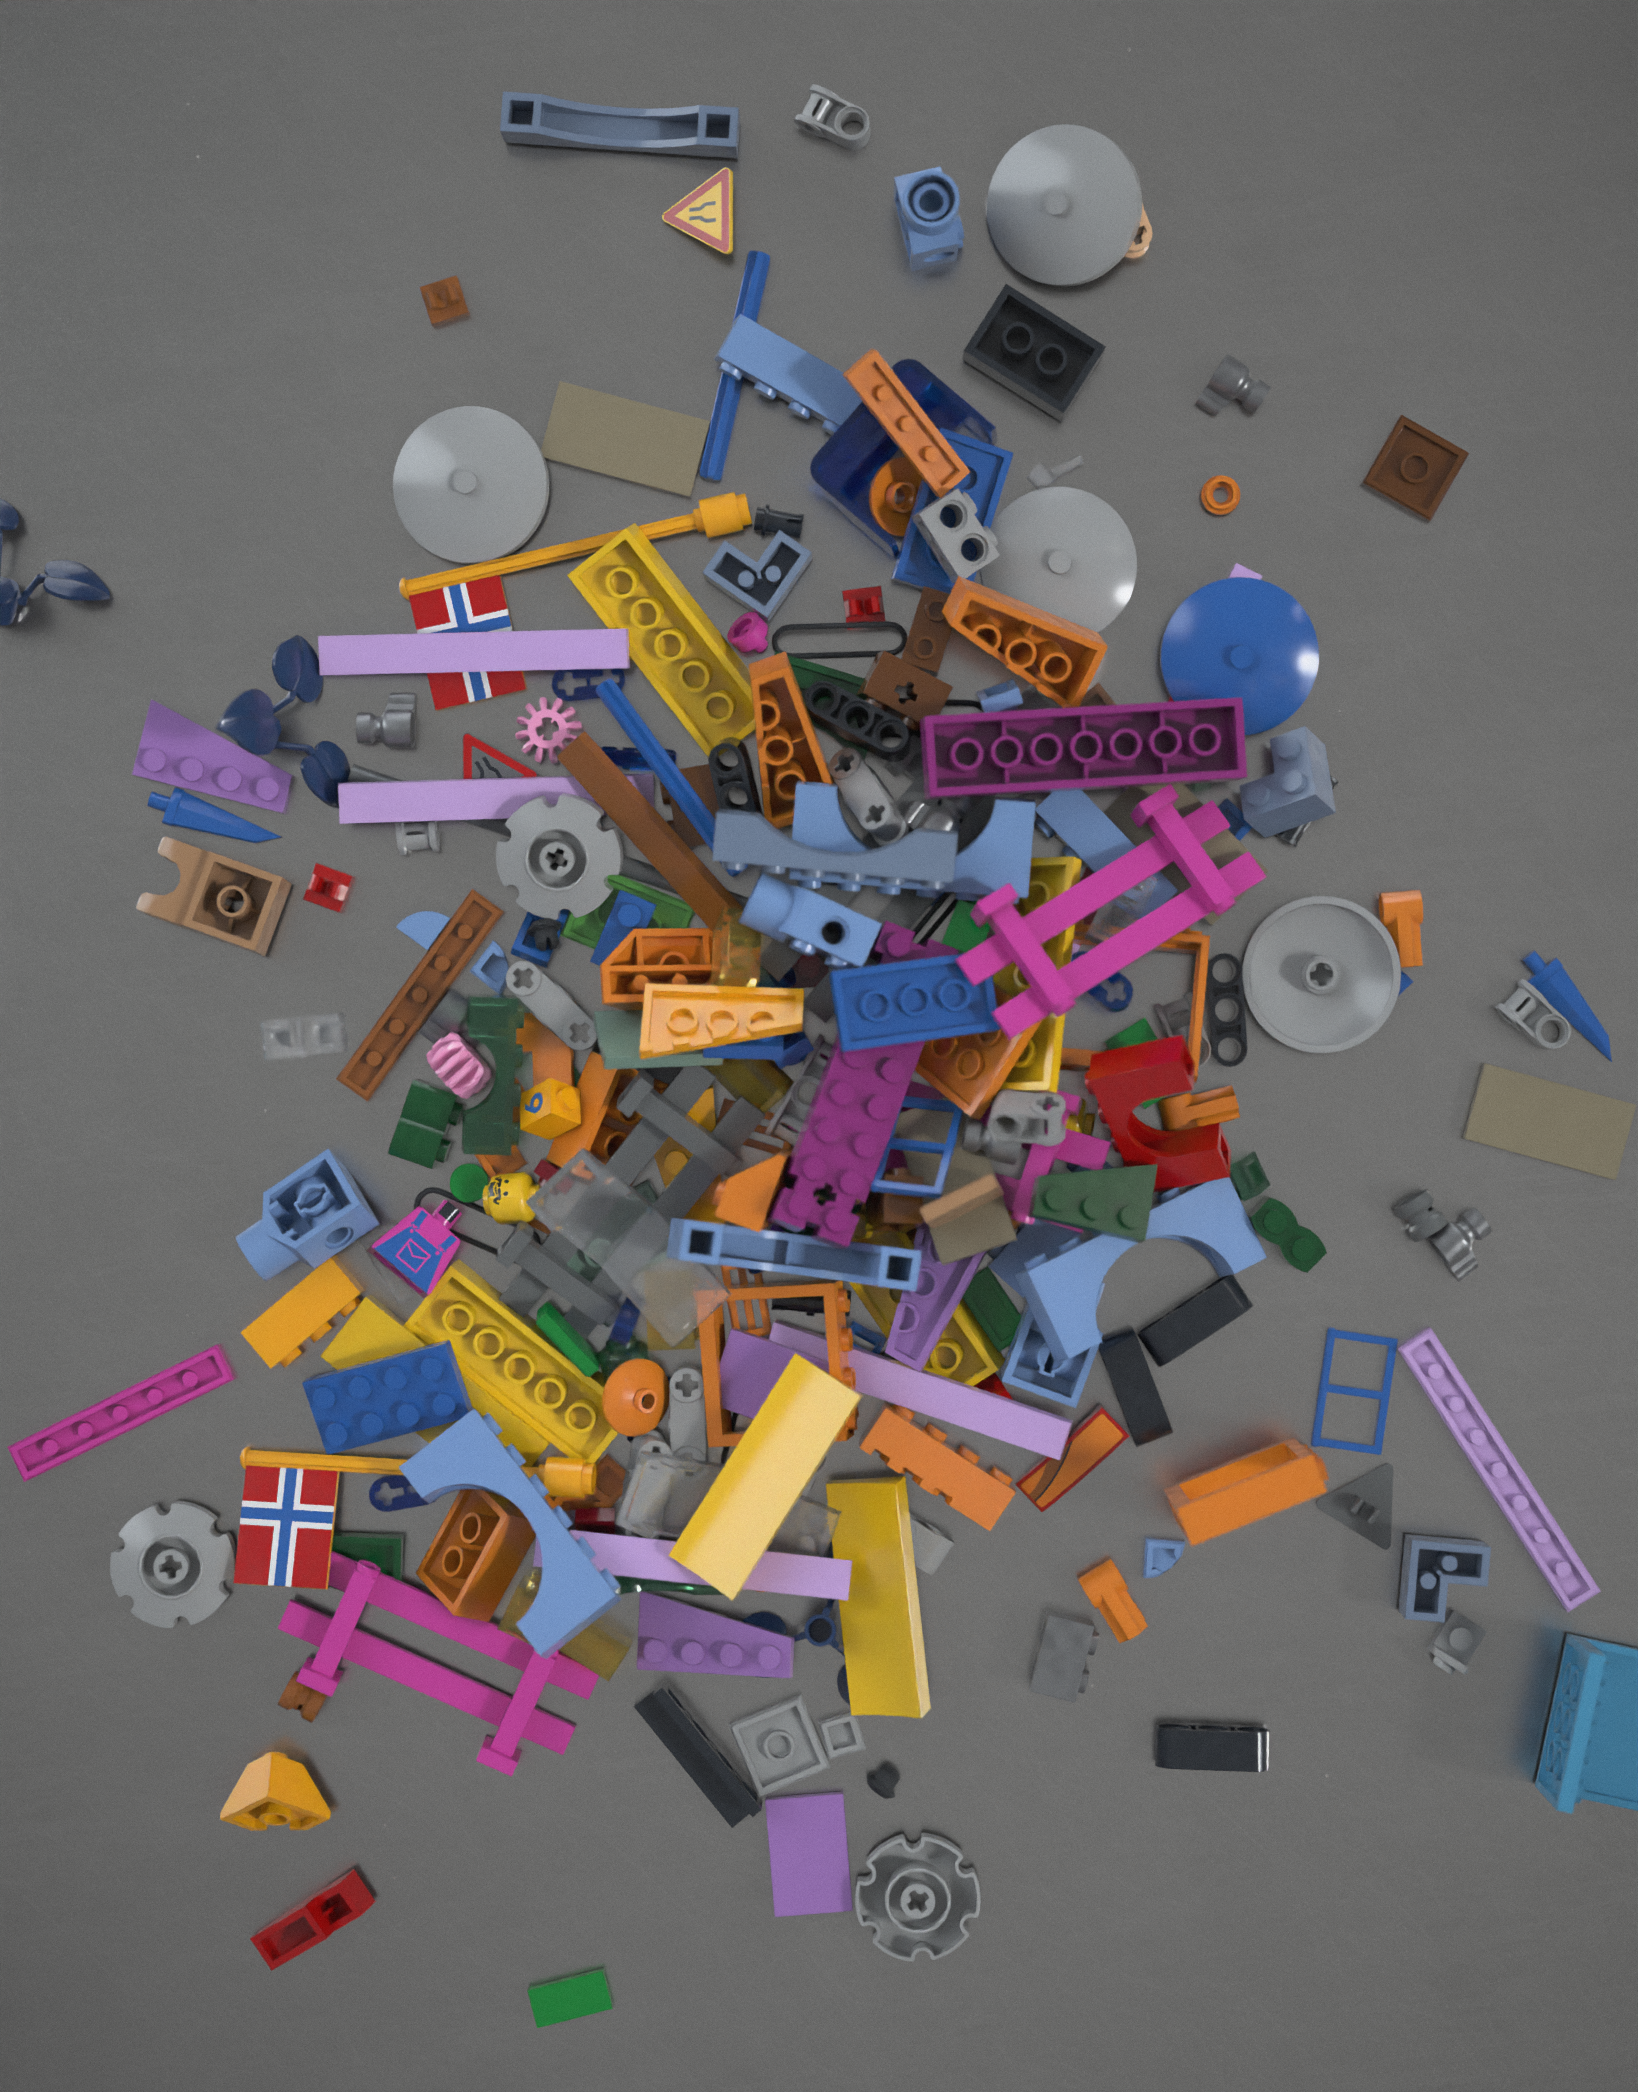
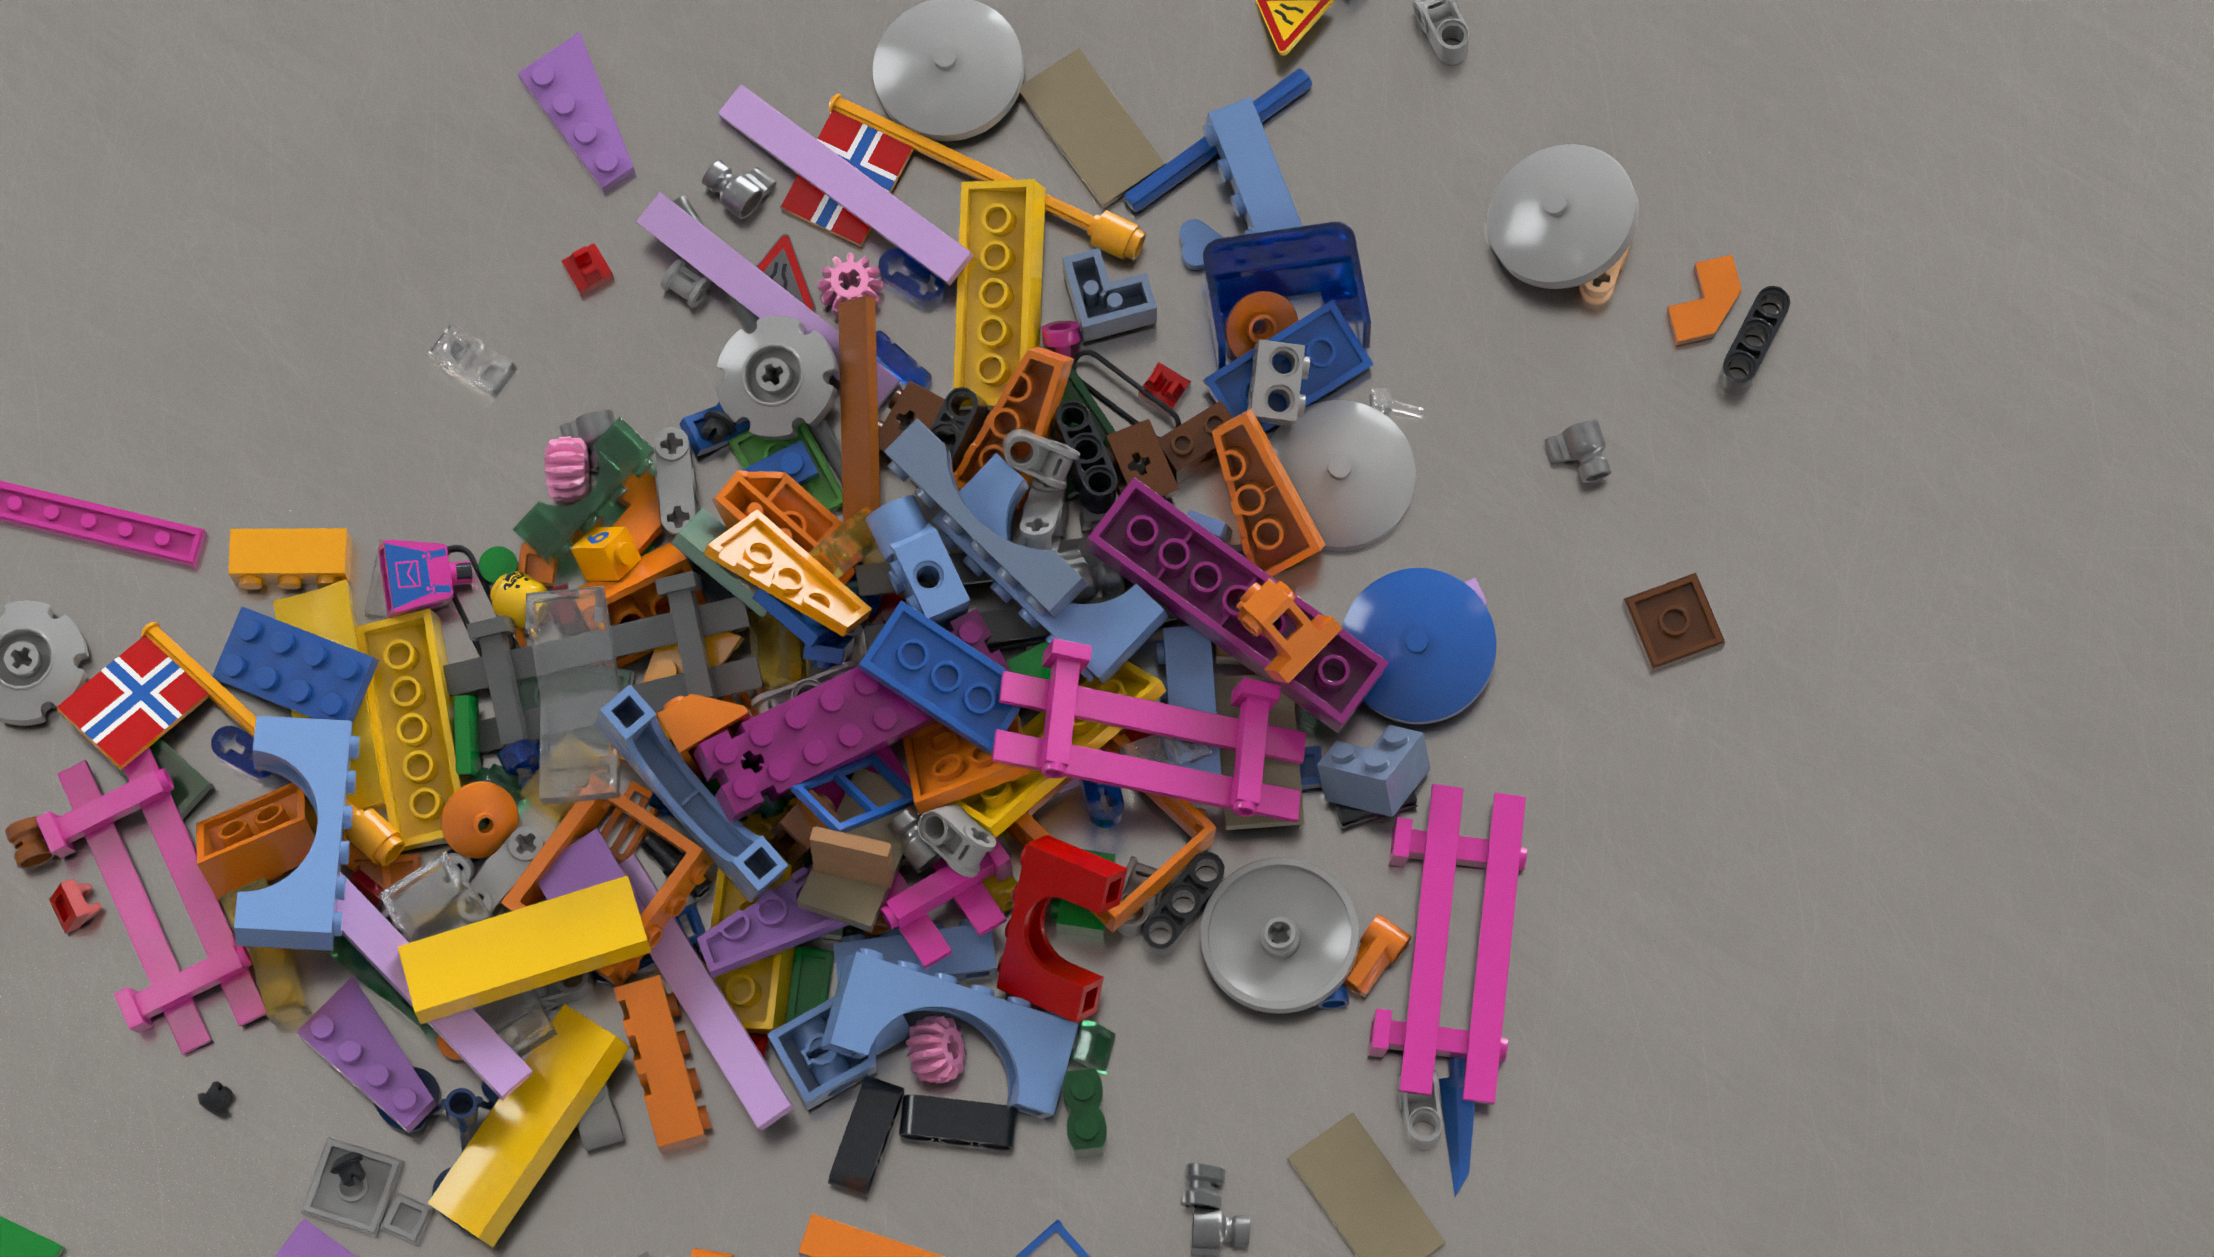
camera: 40 degrees right, 15 degrees down
medium nougat brick [136,837,292,957] -> none
blue bar [147,787,281,843] -> none
dark blue plant [216,635,350,809] -> none
medium blue brick [236,1148,379,1282] -> none
dark orange tile [336,889,505,1102] -> none
dark green brick [388,1079,464,1169] -> none
medium blue tile [396,911,451,950] -> none
medium blue tile [470,941,509,995] -> none
blue axle [595,678,748,877] -> none
black fence [634,1680,763,1828] -> none
black pin [754,504,804,539] -> none
orange plate [842,349,970,498] -> none
medium blue brick [894,166,964,271] -> none
black brick [963,284,1106,421] -> none
slope [1015,1405,1129,1512] -> none
dark green wing [1028,1164,1158,1243] -> none
orange piece [1157,1085,1240,1131] -> none
orange plate [1201,475,1240,515] -> none
none -> red tile [49,879,101,933]
none -> black piece [197,1081,233,1116]
none -> black piece [330,1152,366,1187]
none -> bright pink gear [906,1015,967,1084]
none -> light grey piece [1003,429,1080,490]
none -> medium blue tile [1179,219,1226,270]
none -> orange tile [1236,578,1343,684]
none -> dark pink fence [1368,784,1527,1105]
none -> orange tile [1667,255,1742,346]
none -> black beam [1719,286,1791,395]

